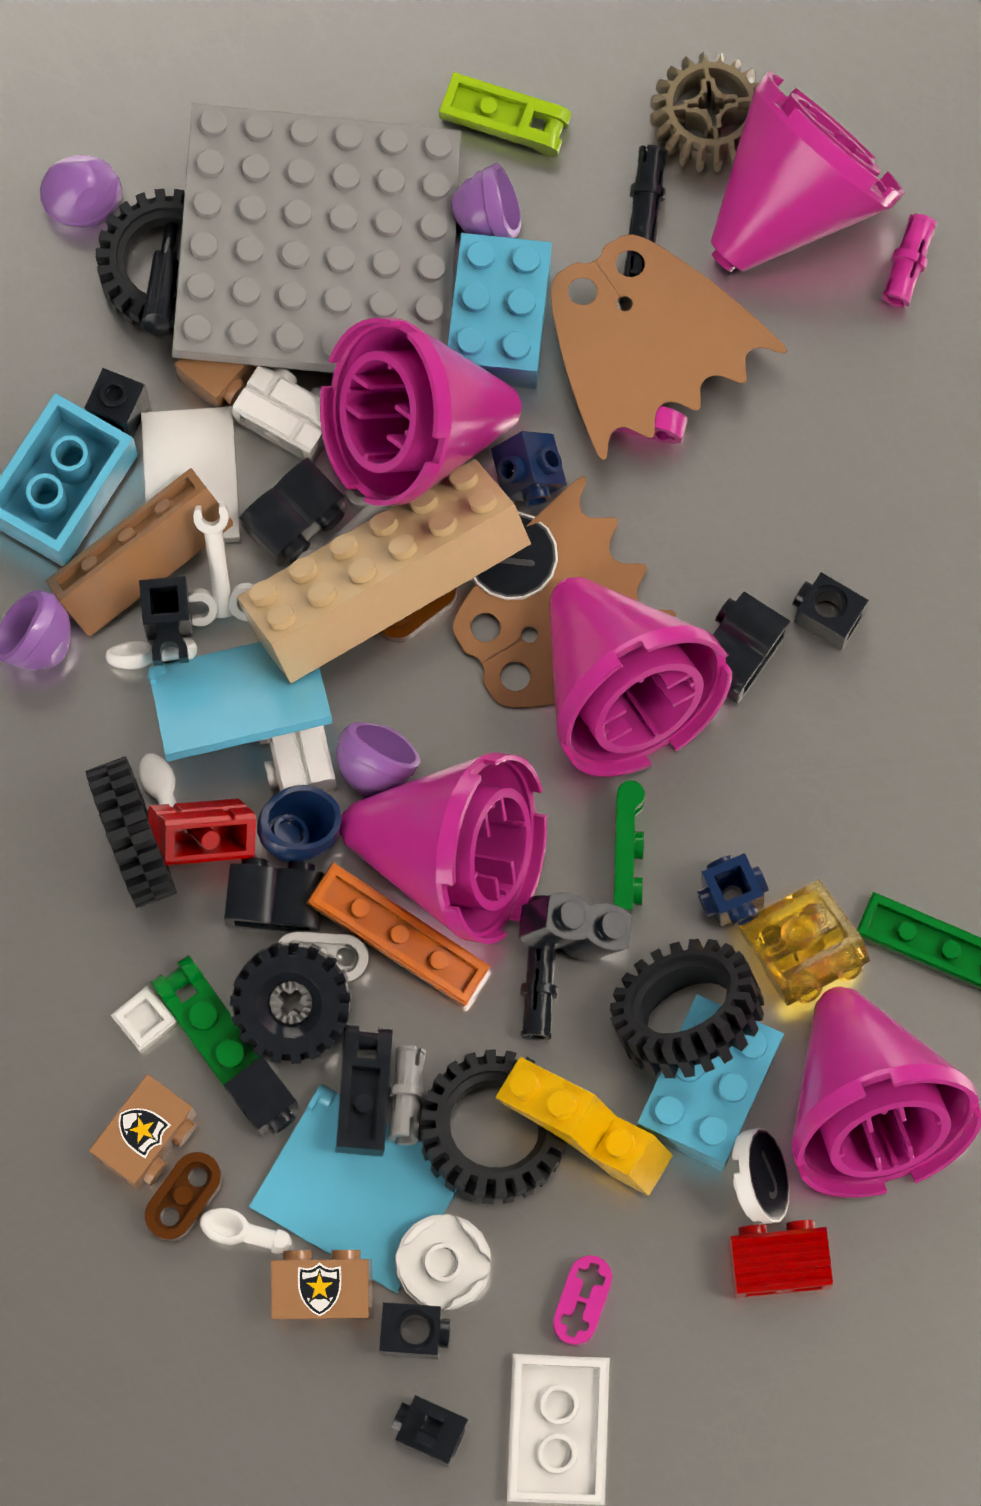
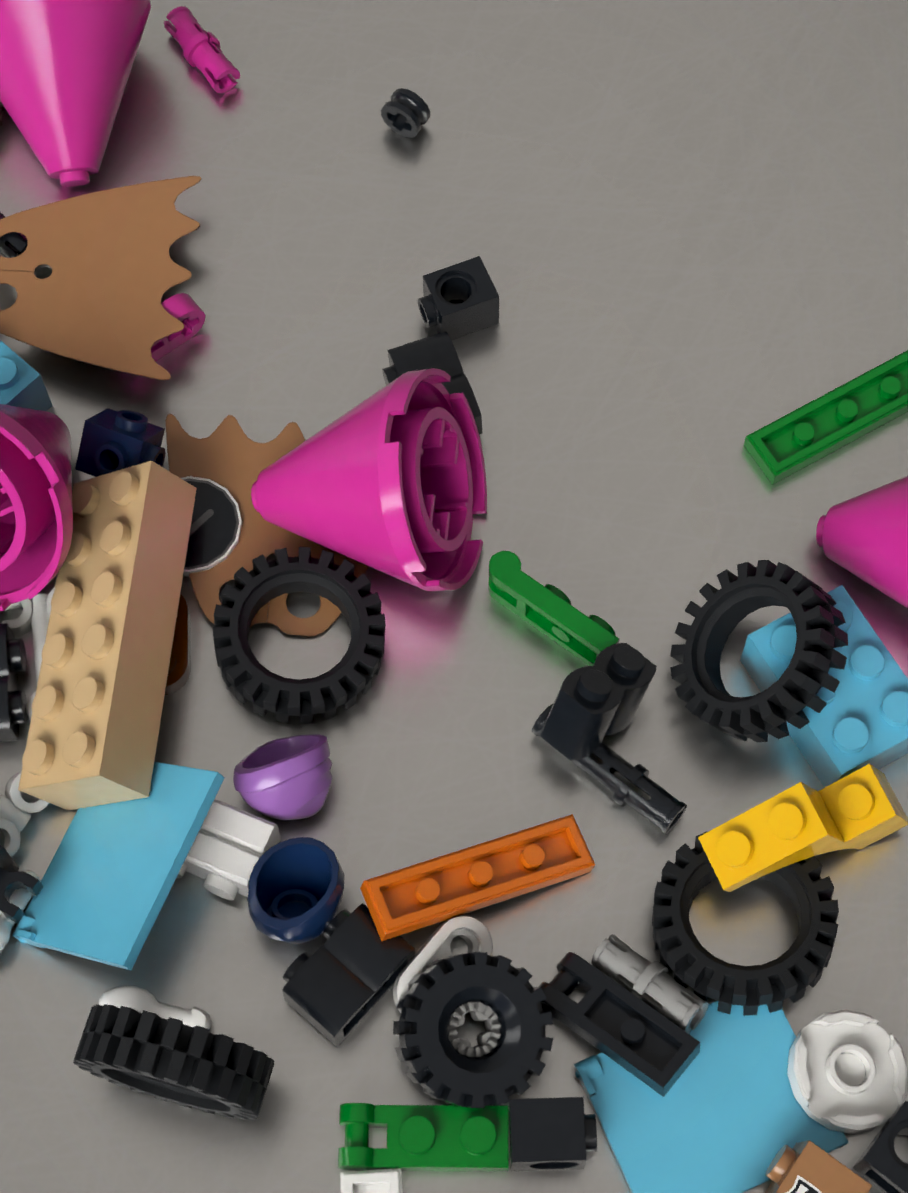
camera: 55 degrees left, 10 degrees down
red brick [148,798,256,866] -> none
dark pink cone [339,752,547,944] -> none
dark blue brick [697,853,769,927] -> none
clear yellow plate [739,879,870,1006] -> none
none -> black tyre [213,547,386,724]
none -> black bush [381,88,430,138]

